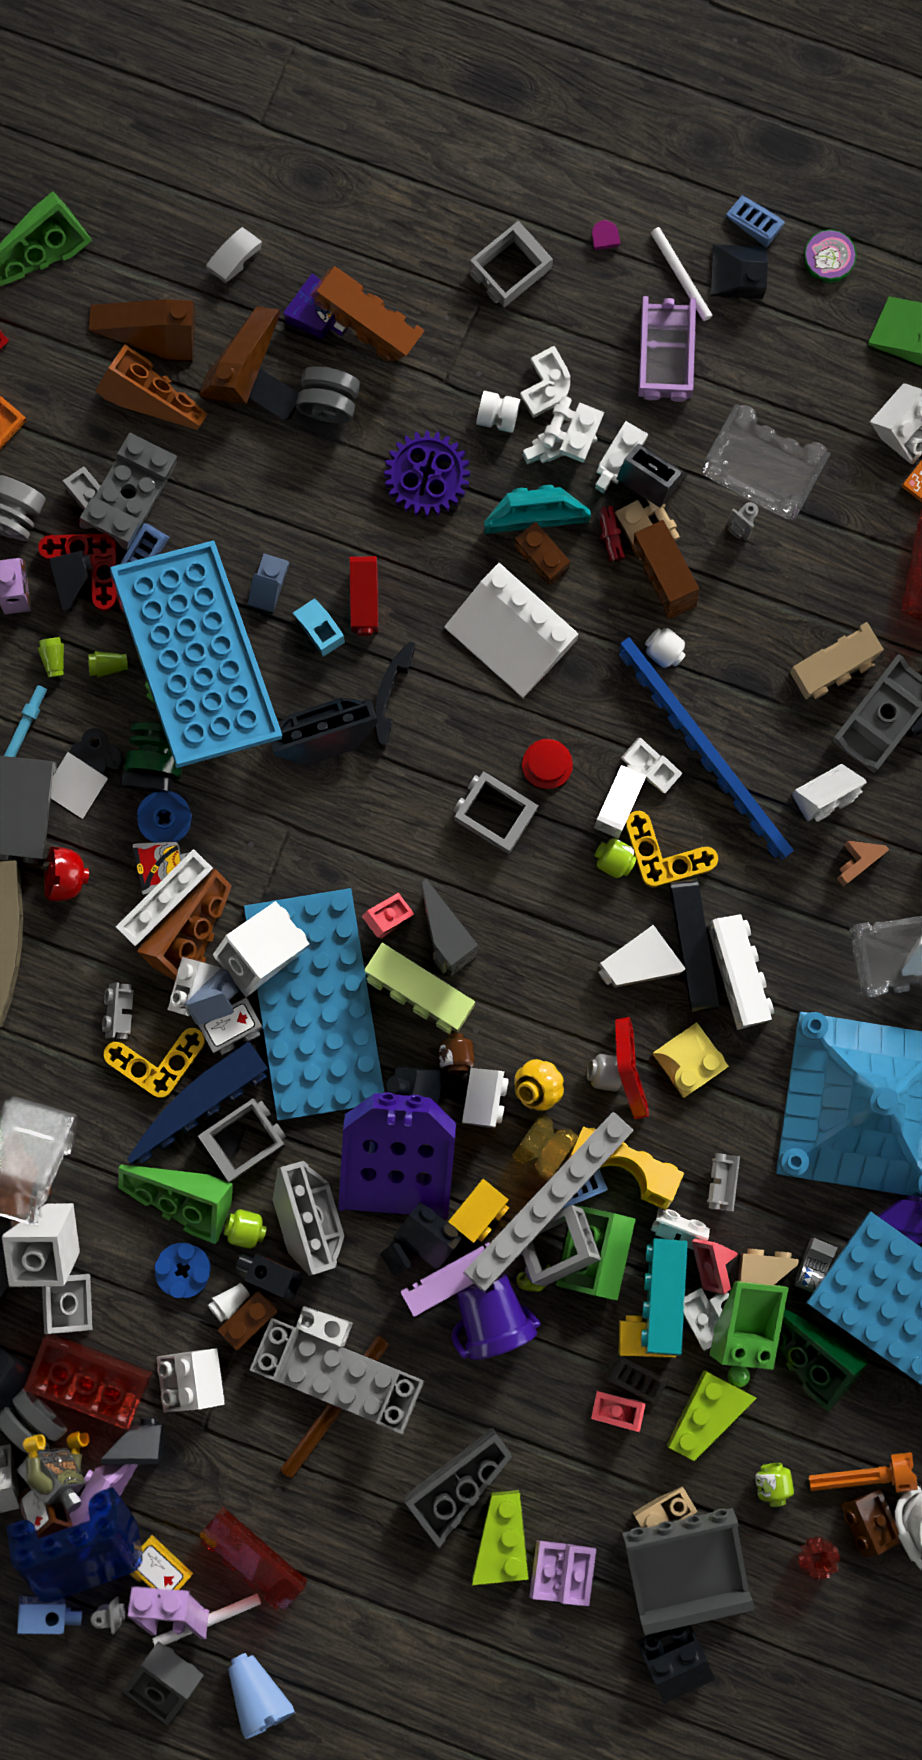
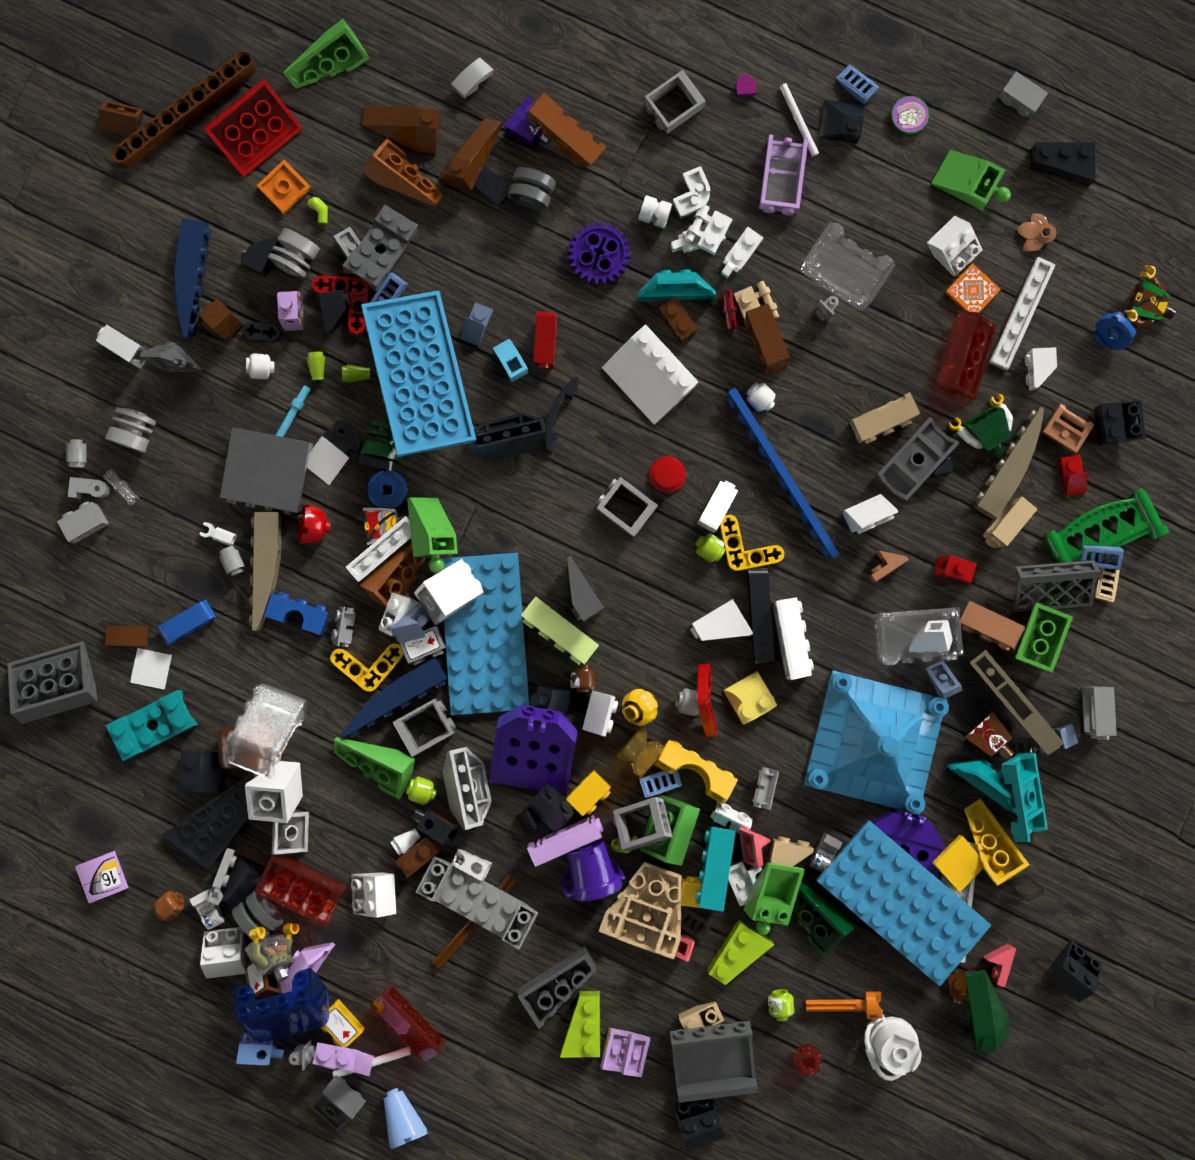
camera: 10 degrees right, 5 degrees up
black slope [101,1417,164,1464] -> none
blue plate [155,1243,211,1298] -> none
coral slope [361,893,414,939] -> none
light grey plate [463,1112,634,1292] -> none
black slope [616,444,688,508] -> none
white slope [621,738,682,793] -> none
reddish brown bracket [841,1489,901,1557] -> none
none -> blue arch [264,592,331,635]
none -> lime arm [308,197,328,225]
none -> bright green slope [407,498,458,573]
none -> tan wedge [599,862,682,960]

